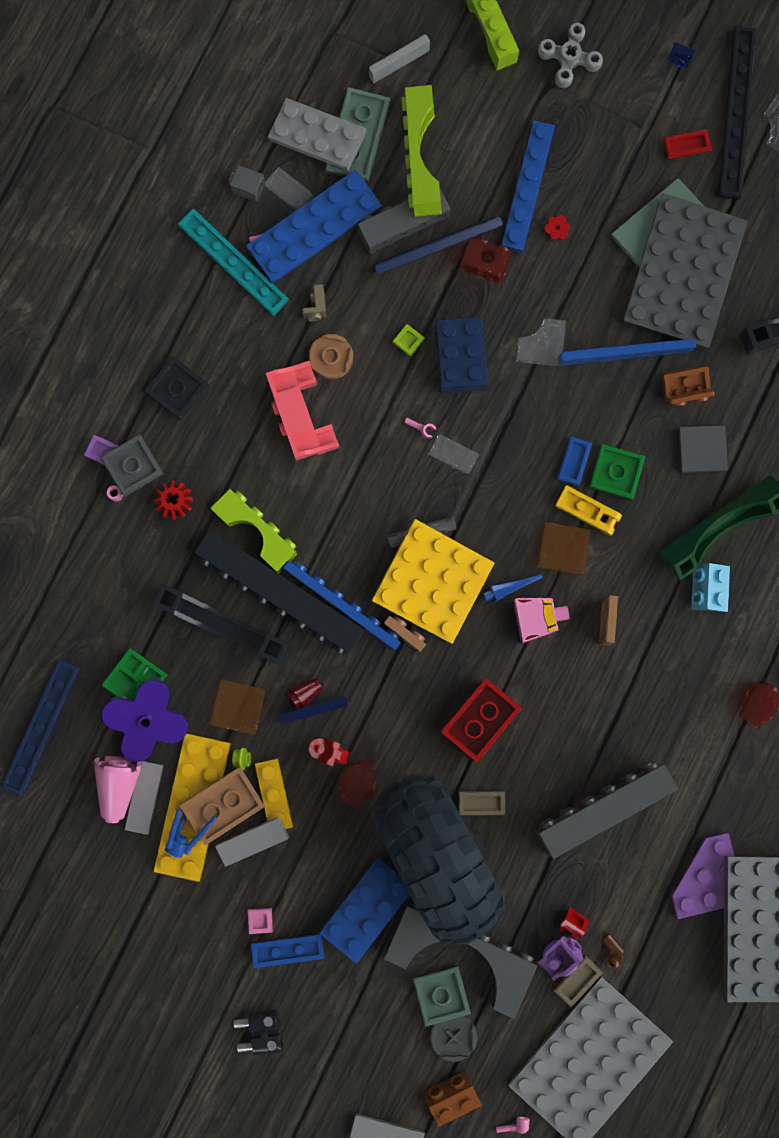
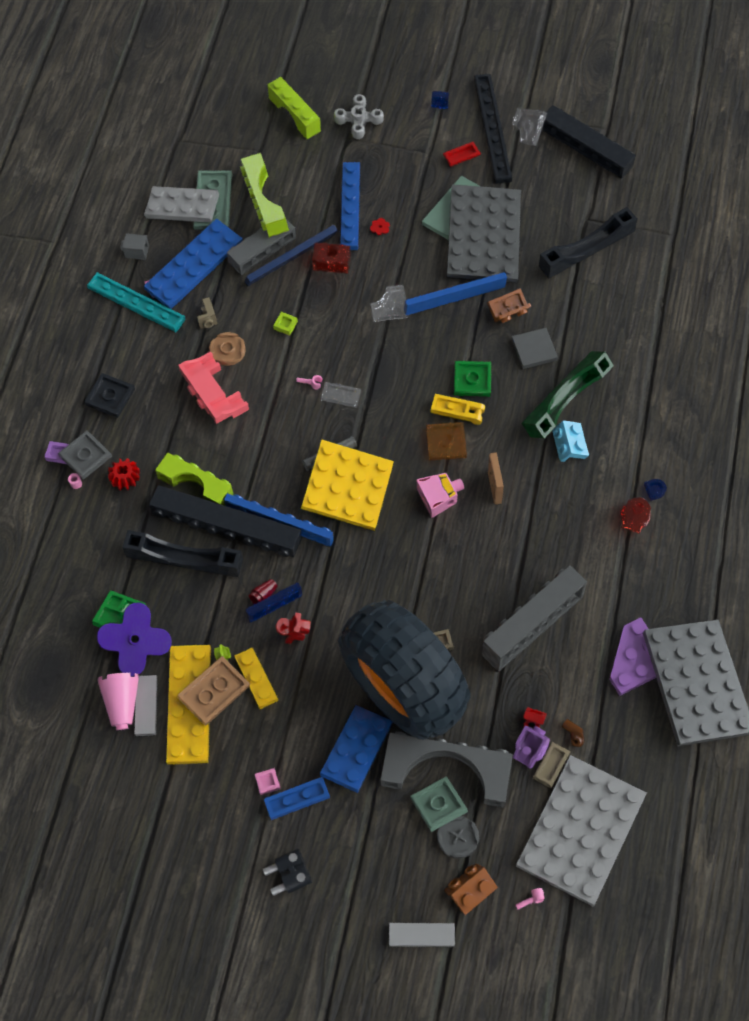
camera: 10 degrees left, 20 degrees down
dark blue tile [0,659,81,797] -> none
blue plant [165,809,217,858] -> none
clear orange tile [210,680,266,735] -> none
light grey tile [215,816,289,867] -> none
clear tile [264,167,313,211] -> none
clear red hand [339,760,377,808] -> none
light grey tile [369,35,430,84] -> none
medium nougat plate [384,616,426,653] -> none
dark blue brick [436,317,487,393] -> none
red brick [440,678,522,763] -> none
blue piece [483,574,543,603] -> none
blue tile [557,436,592,487] -> none

